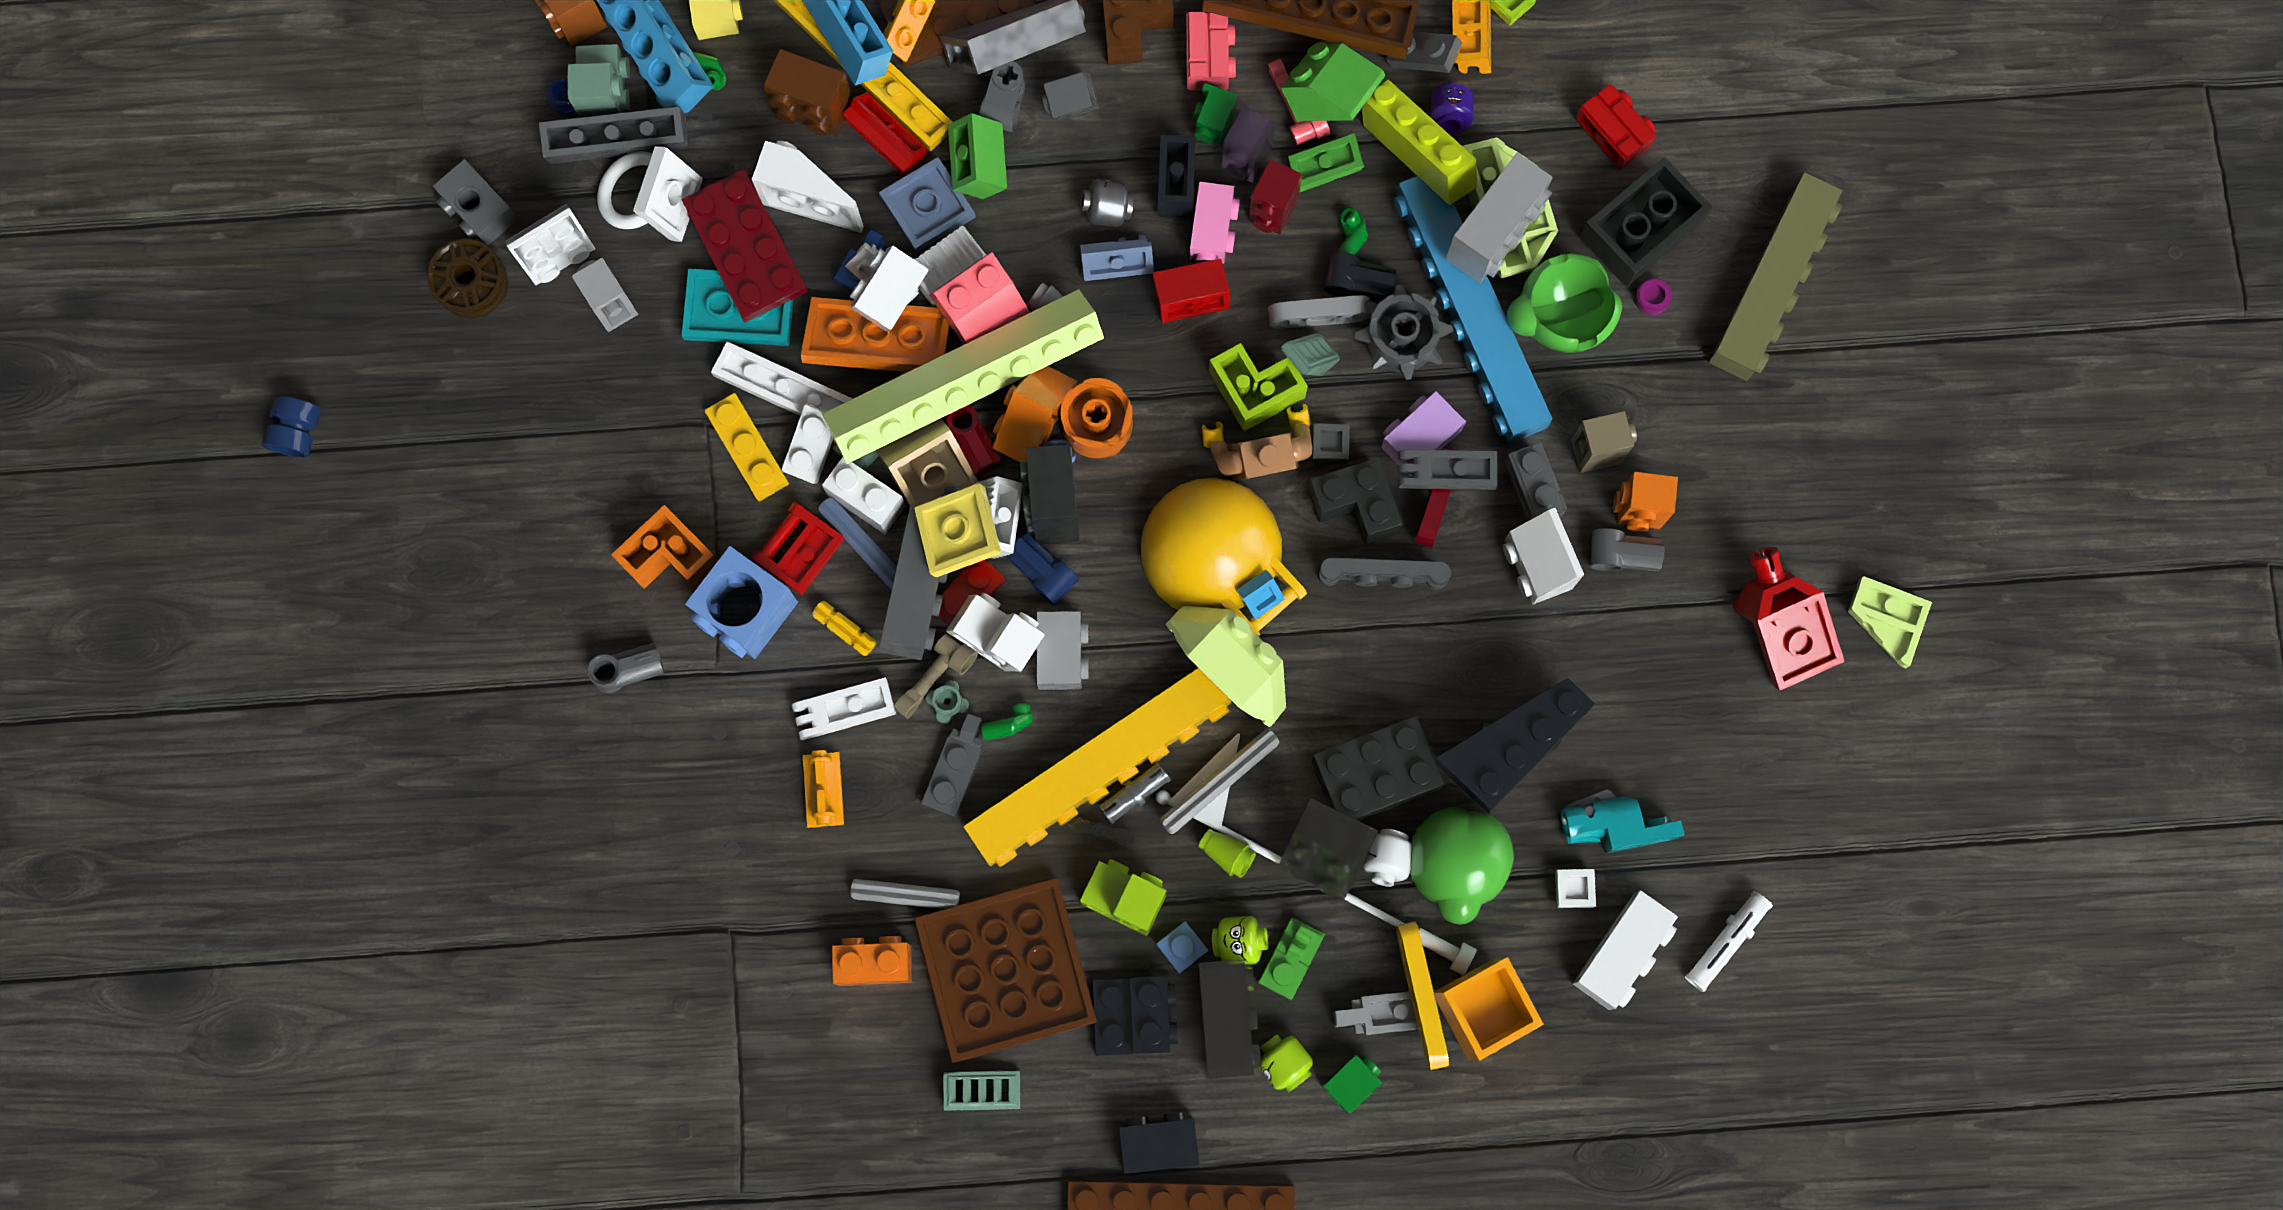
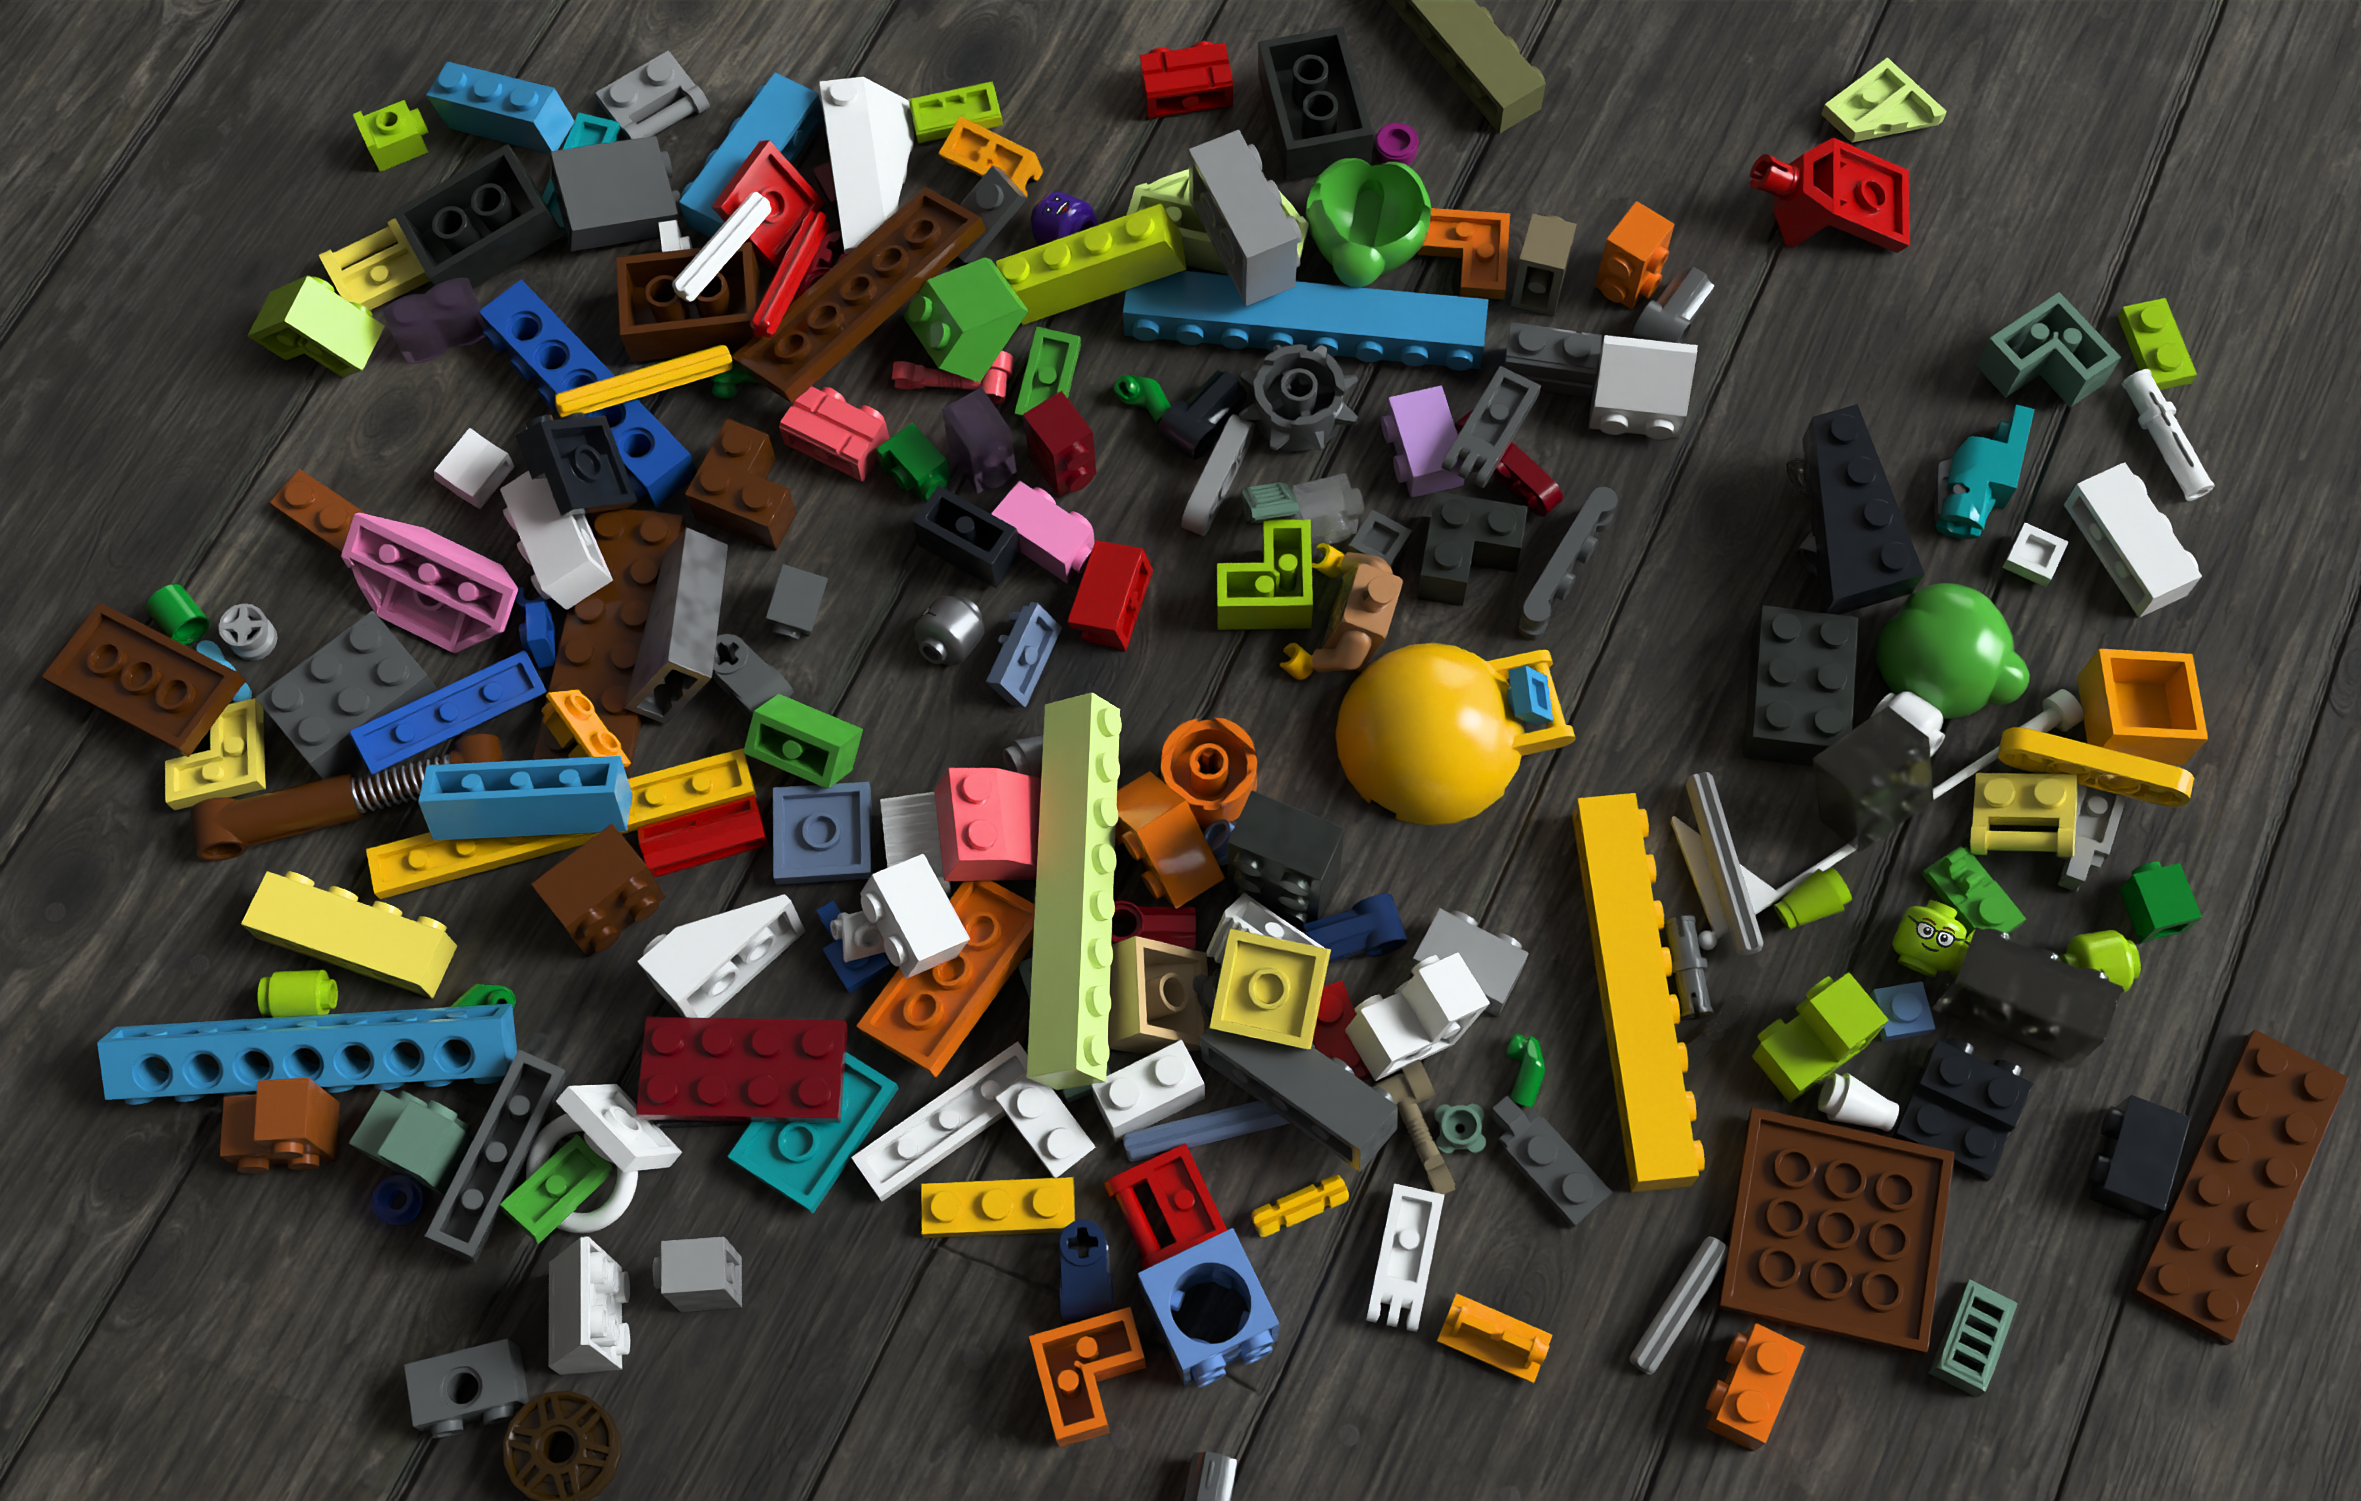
camera: 60 degrees left, 10 degrees down
yellowish green wedge [1166,606,1286,727] -> none
none -> bright green plate [500,1134,613,1244]
none -> dark blue piece [1059,1219,1114,1323]
none -> clear brick [1292,473,1364,545]
none -> orange plate [1418,208,1510,299]
none -> white cone [1818,1073,1899,1132]
none -> light yellow plate [1970,773,2078,857]
none -> sand green brick [1976,292,2121,407]
none -> lime plate [2118,298,2197,390]

